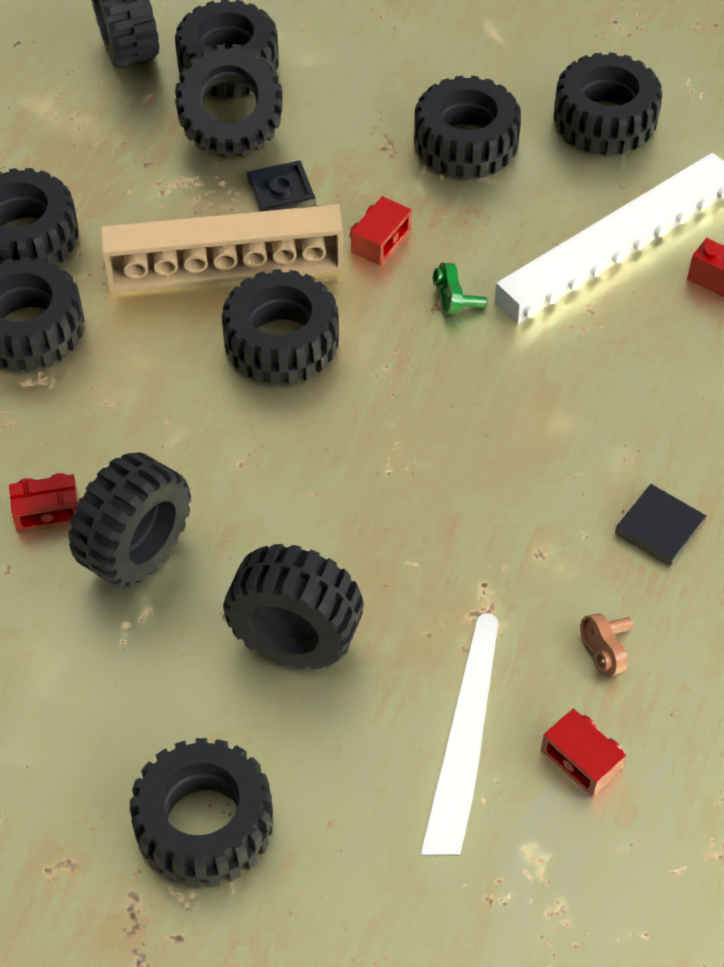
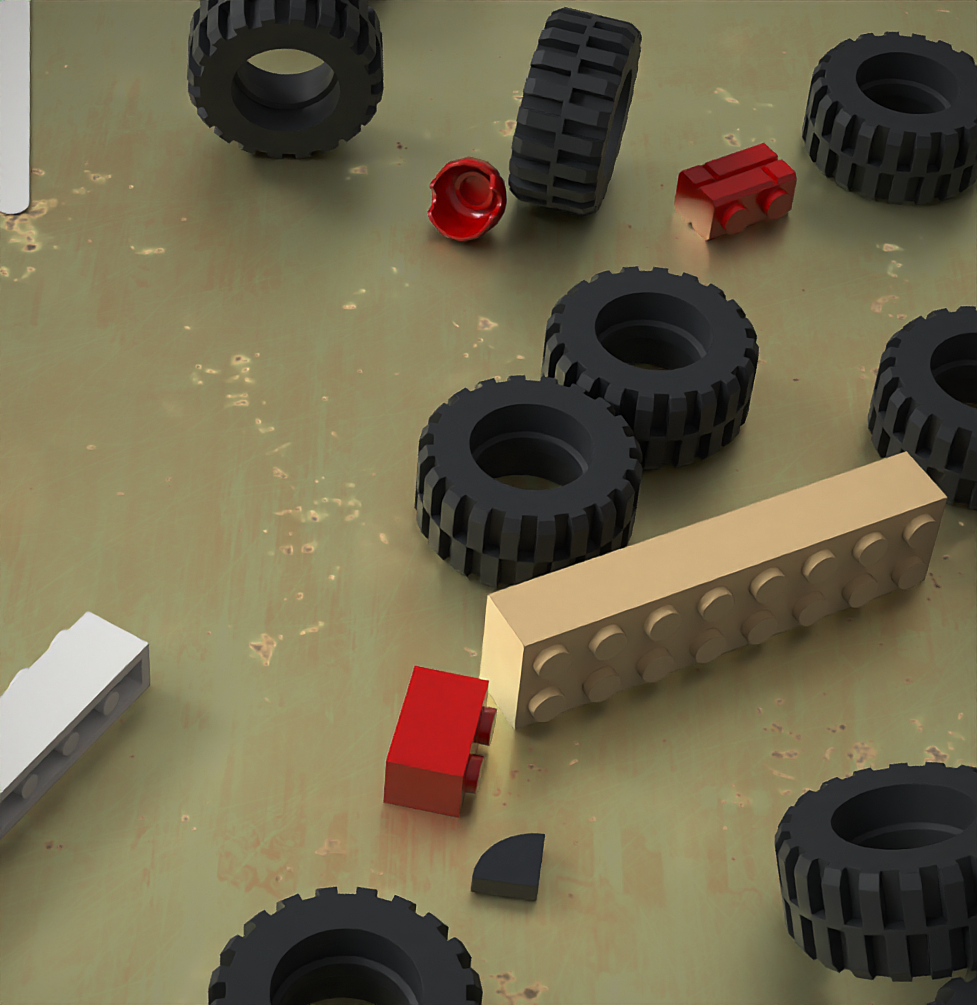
camera: 155 degrees right, 10 degrees down
black tile [246,160,316,212] -> none
green piece [432,262,488,315] -> none
none -> red hair [427,156,507,242]
none -> black tile [470,833,545,901]
none -> black tyre [540,266,759,470]

